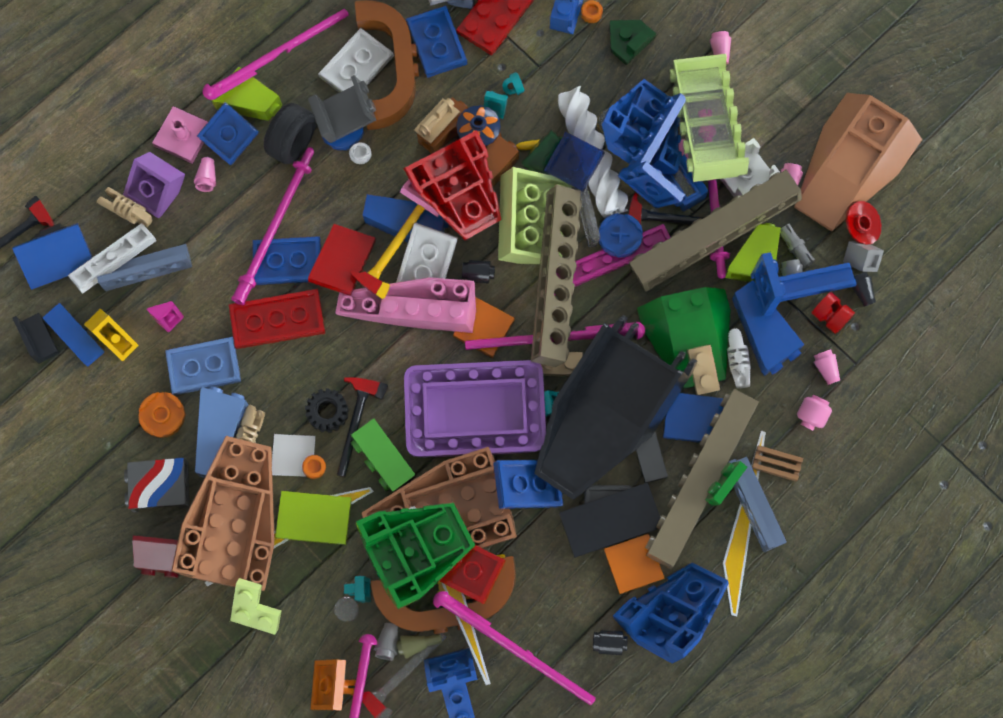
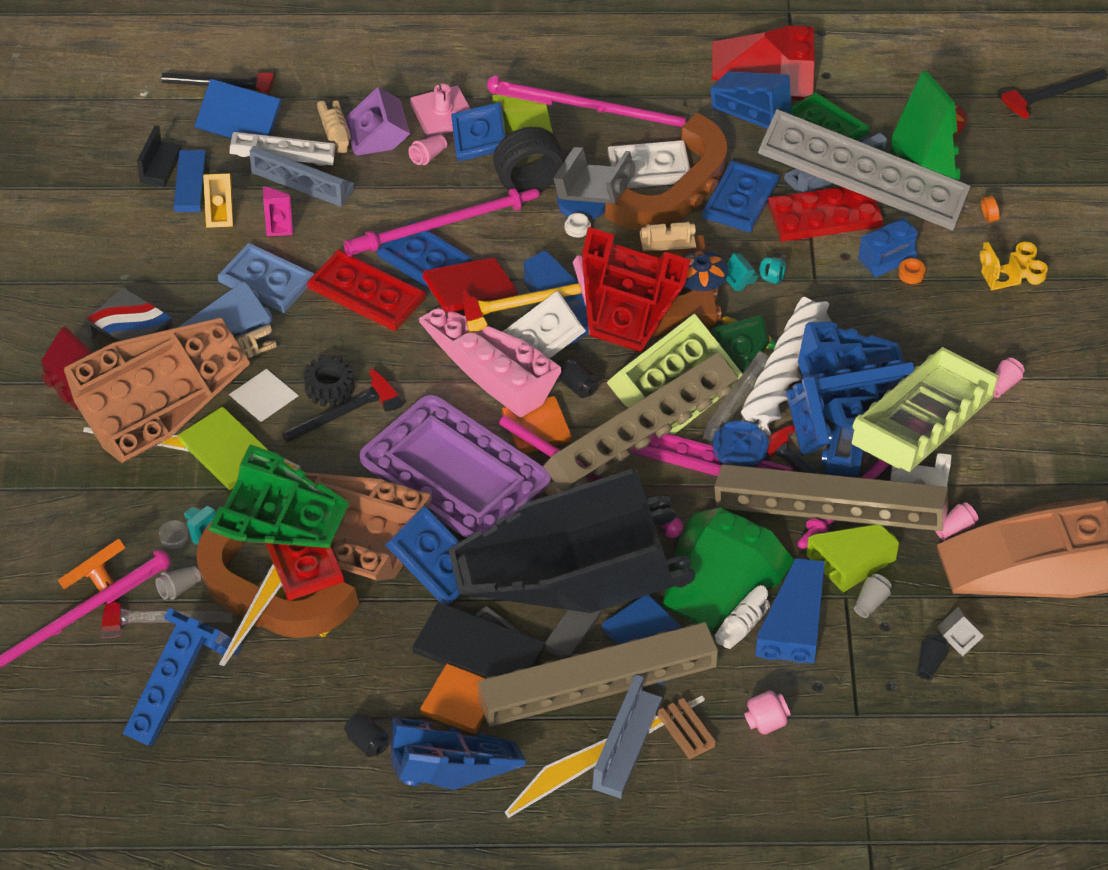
camera: 40 degrees right, 25 degrees down
orange tile [138,392,185,438] -> none
yellowish green plate [230,578,281,635] -> none
orange tile [302,455,326,479] -> none
bright green brick [350,418,415,493] -> none
olive cone [397,634,442,659] -> none
dark pink bar [433,591,596,706] -> none
clear blue tile [544,132,605,192] -> none
dark green plate [610,20,656,65] -> none
tan plate [687,345,720,395] -> none
green plate [705,461,747,506] -> none
blue bracket [750,252,857,317] -> none
light grey pin [780,224,815,269] -> none
red wheel [811,292,855,335] -> none
bright pink cone [814,349,840,385] -> none
red dish [846,201,882,245] -> none

